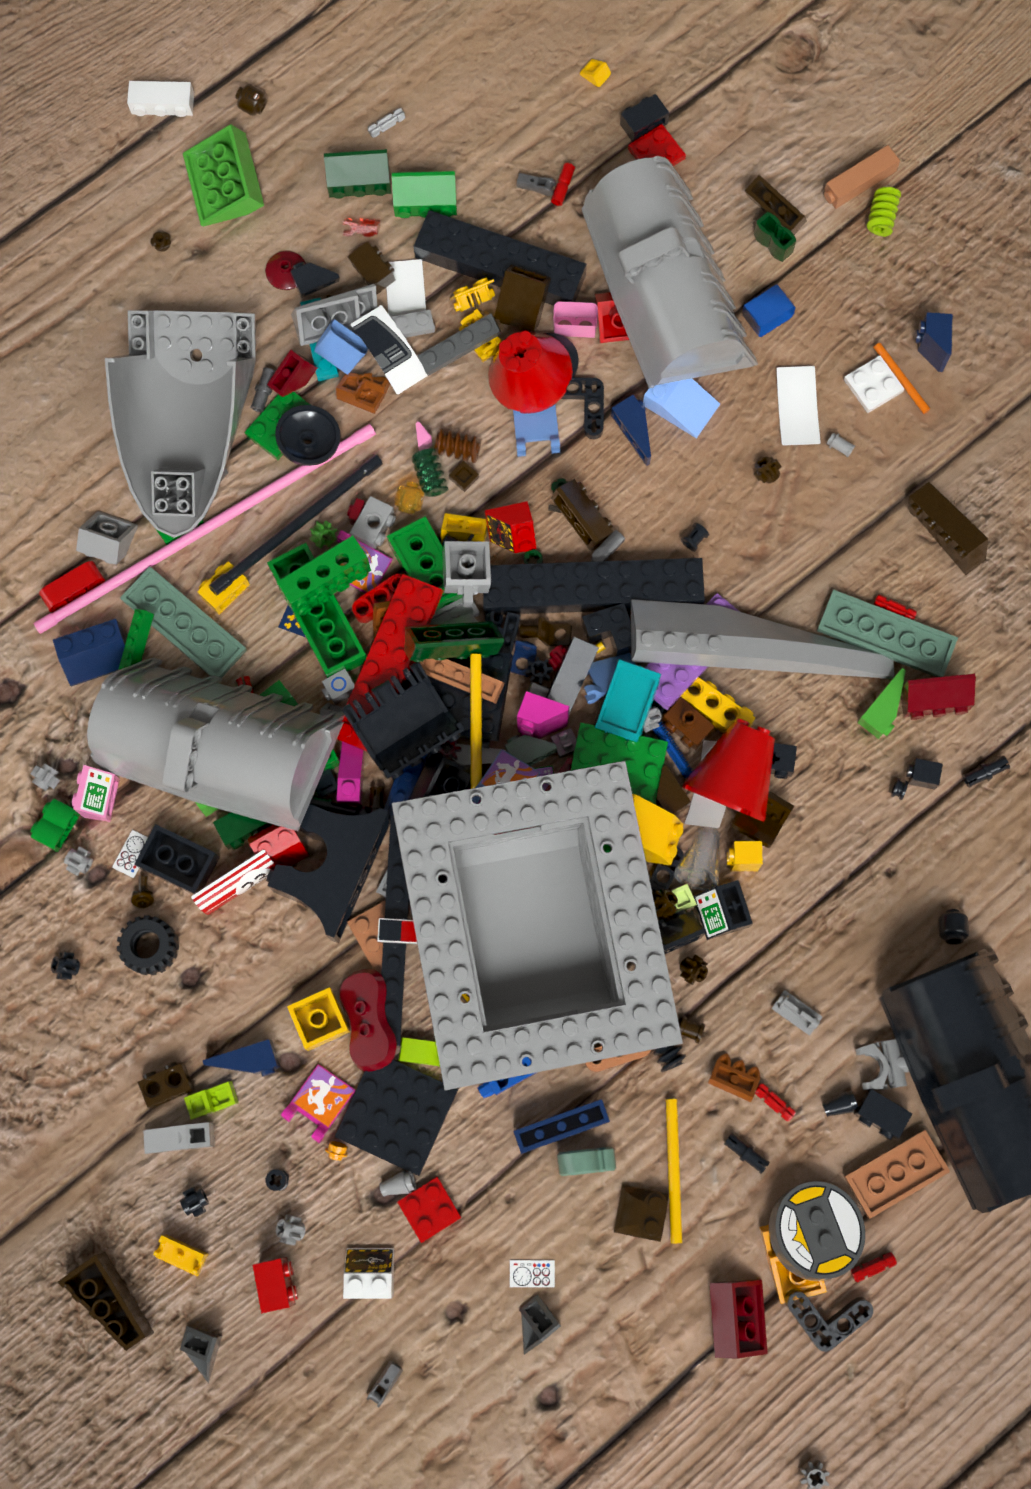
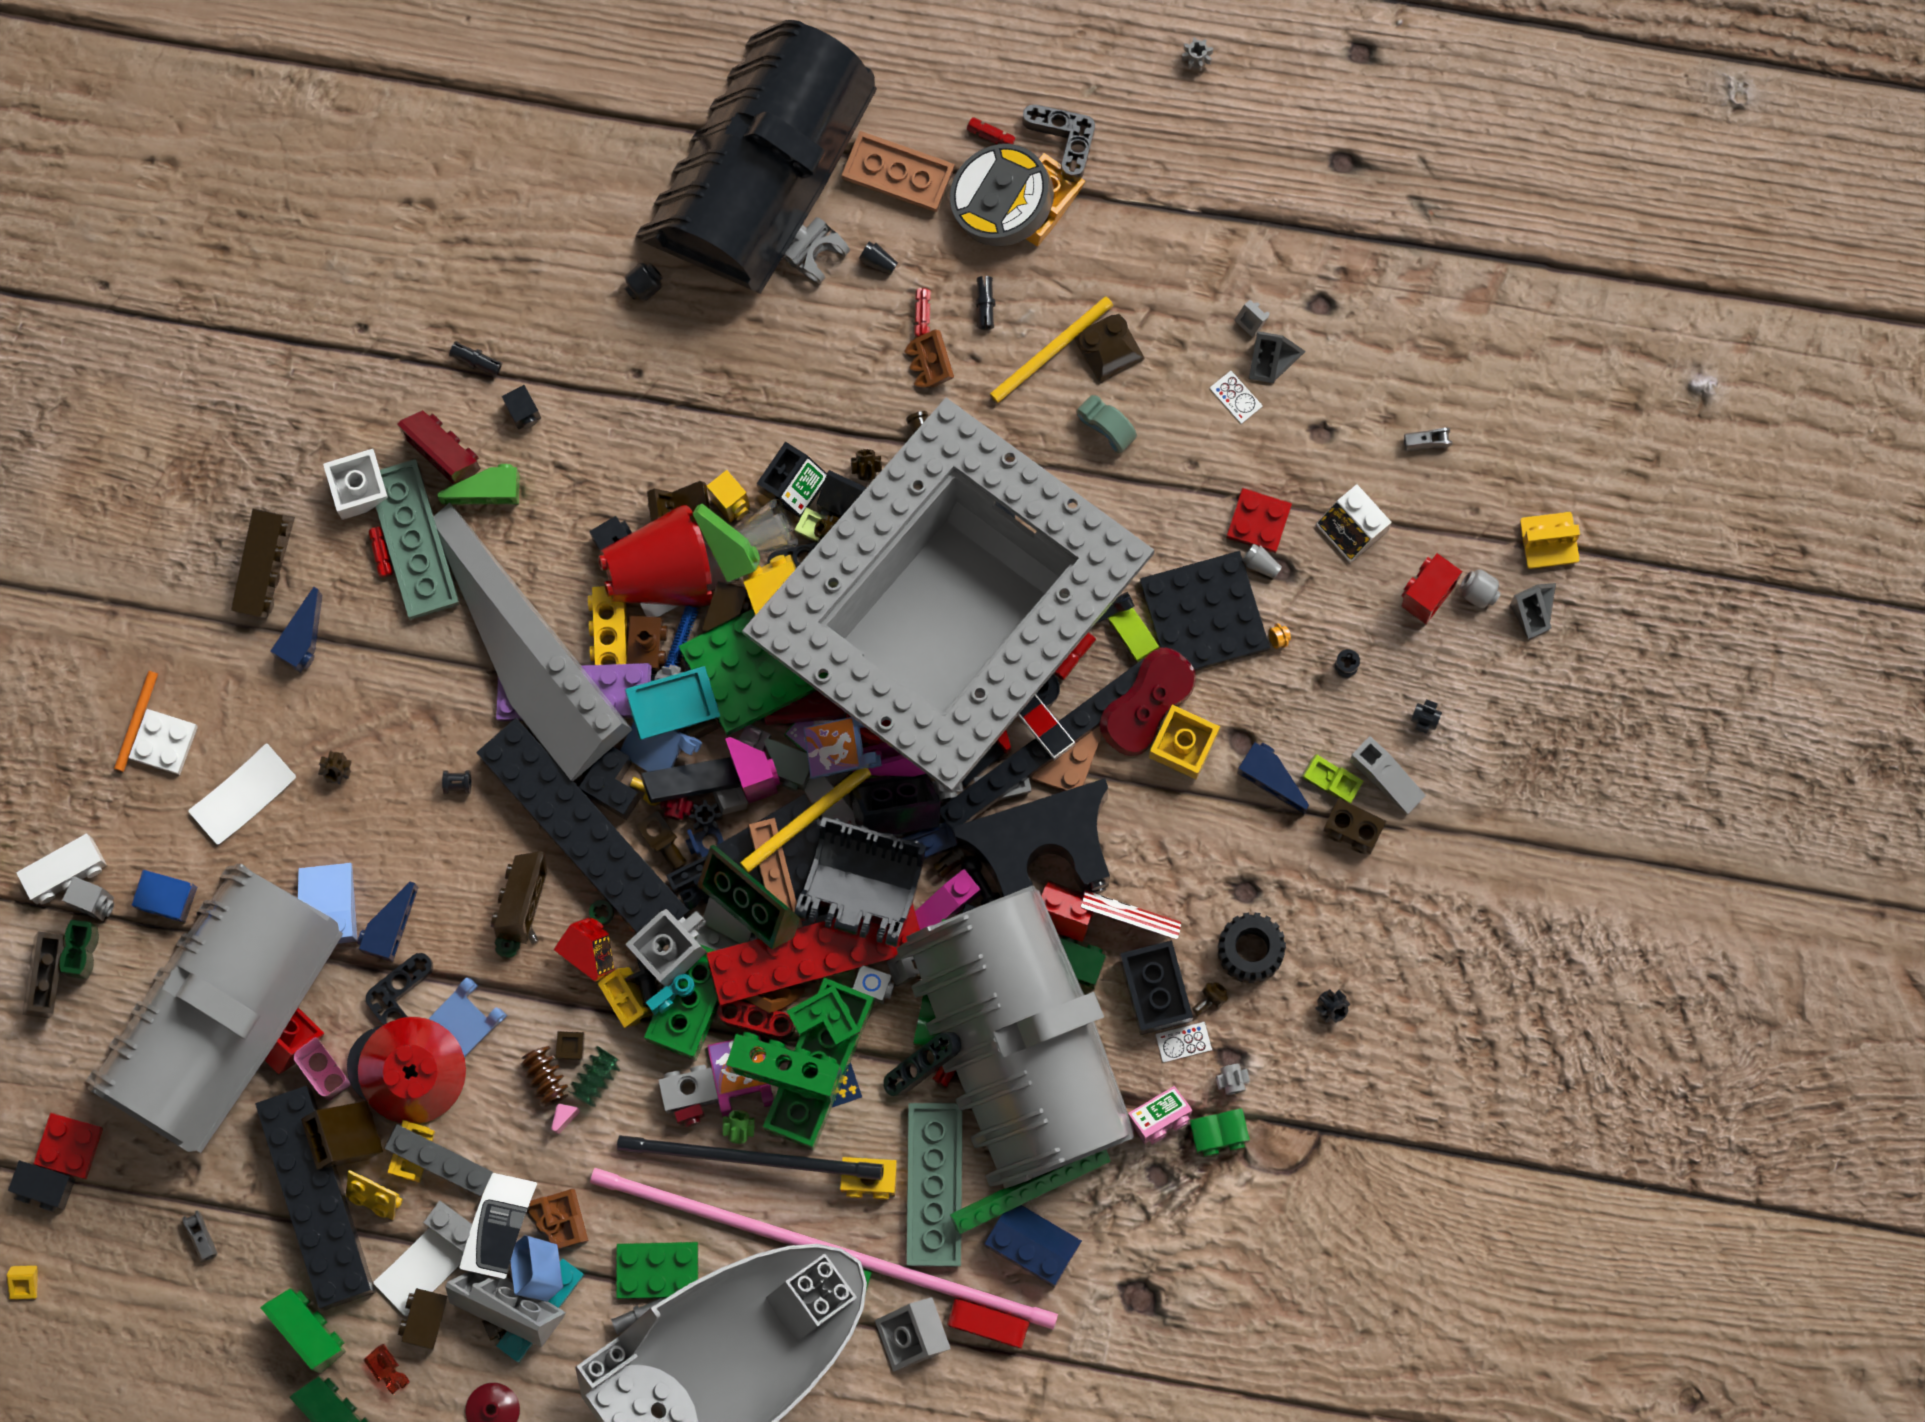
camera: 130 degrees left, 0 degrees up
light grey gear [31,763,60,791] -> none
dark brown wedge [57,1252,154,1351] -> none
yellow hinge [153,1235,208,1276] -> none
dark red slope [267,350,318,397] -> none
black dish [275,405,340,466] -> none
light grey gear [276,1215,305,1246] -> none
flag [281,1064,356,1144] -> none
black slope [290,262,340,298] -> none
clear yellow head [394,481,424,515] -> none
dark blue brick [513,1099,610,1154] -> none
red piece [551,163,575,206] -> none
flat silver bar [591,530,625,562] -> none
dark red slope [710,1280,768,1359] -> none
light grey hinge [772,990,822,1036] -> none
light grey pin [826,433,856,457] -> none
black brick [854,1089,912,1140] -> none
black bush [891,778,909,800] -> none
dark blue slope [915,312,953,372] -> none
none -> white brick [16,833,107,904]
none -> light grey brick [62,876,114,921]
none -> dark blue slope [270,587,323,673]
none -> white slope [323,449,388,520]
none -> teal plate [646,974,695,1015]
none -> bright green slope [693,504,760,582]
none -> green plate [787,985,860,1046]
none -> black beam [883,1032,961,1096]
none -> light grey tile [1234,300,1270,337]
none -> light grey head [1460,569,1501,608]
none -> yellow bracket [1520,512,1580,569]

